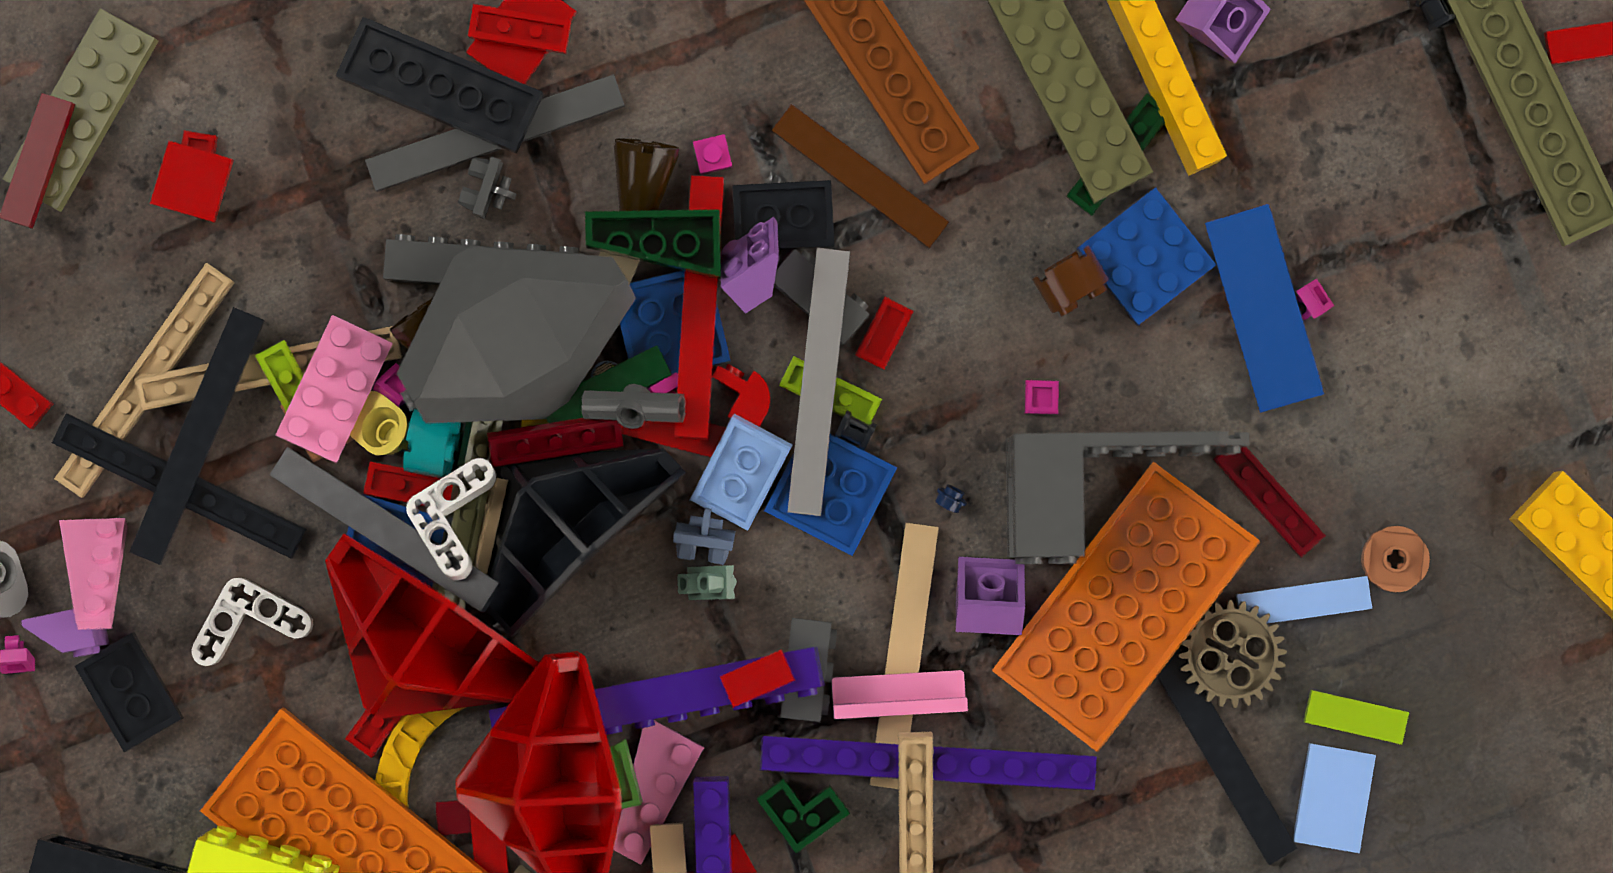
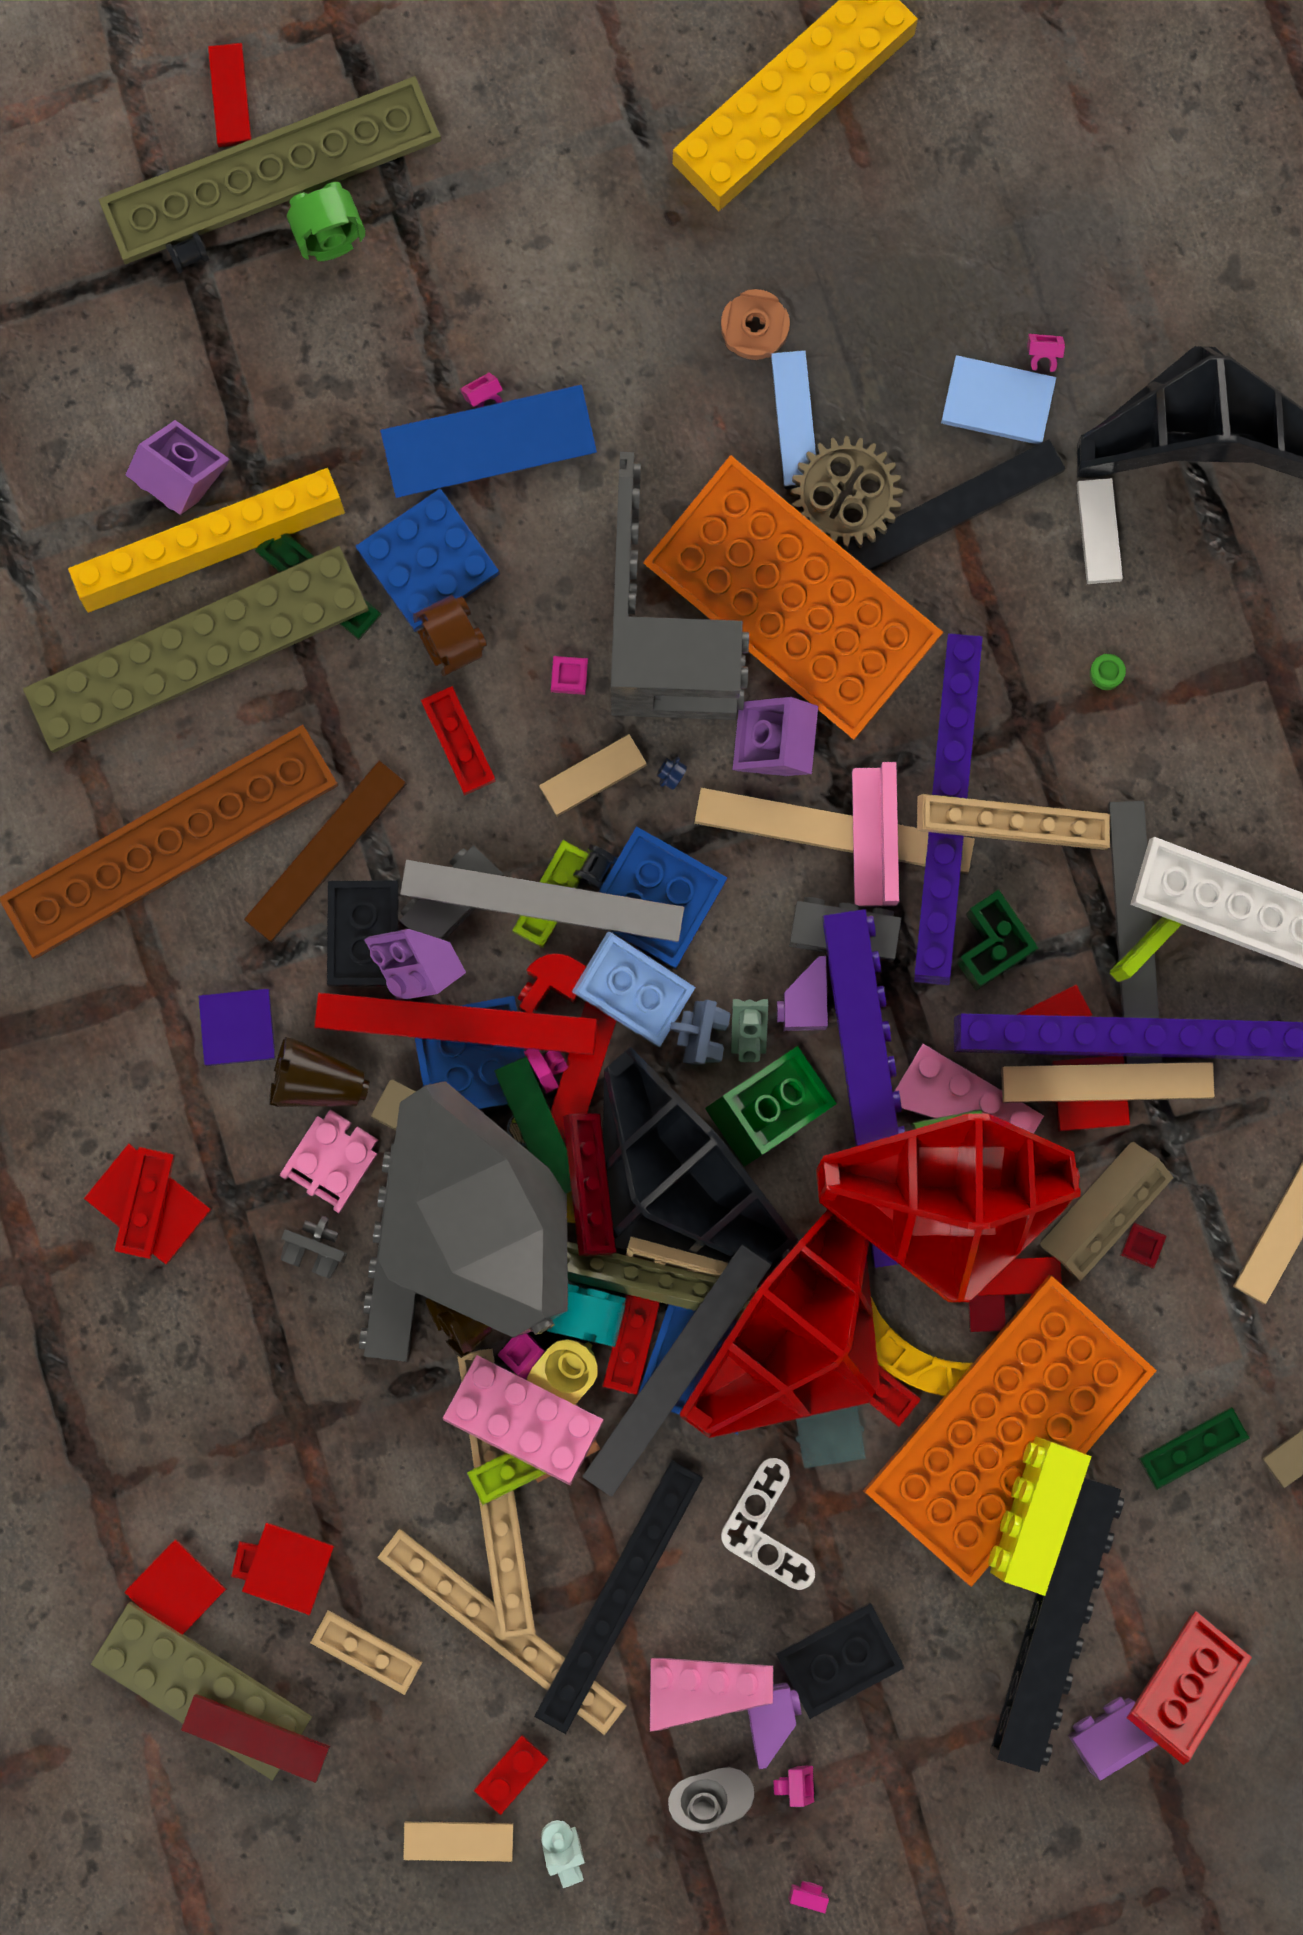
camera: 90 degrees left, 5 degrees down
black tile [129,307,265,565] -> none
black plate [336,17,543,154] -> none
dark grey tile [365,74,625,192] -> none
white beam [406,458,496,581] -> none
dark grey piece [581,384,686,429] -> none
dark green wedge [585,209,721,279] -> none
dark pink plate [693,134,733,175] -> none
red tile [720,650,795,707] -> none
red tile [855,297,914,370] -> none
dark red tile [1212,447,1326,558] -> none
lime tile [1303,690,1409,745] -> none
none -> red tile [124,1539,227,1635]
none -> dark purple tile [198,989,276,1066]
none -> bright pink plate [280,1109,378,1213]
none -> bright green brick [287,182,365,261]
none -> tan tile [310,1610,422,1695]
none -> red plate [421,686,496,796]
none -> tan tile [539,734,647,817]
none -> green slope [705,1046,837,1167]
none -> medium lavender slope [777,956,828,1031]
none -> clear light blue piece [796,1406,866,1468]
none -> dark pink tile [1027,334,1065,372]

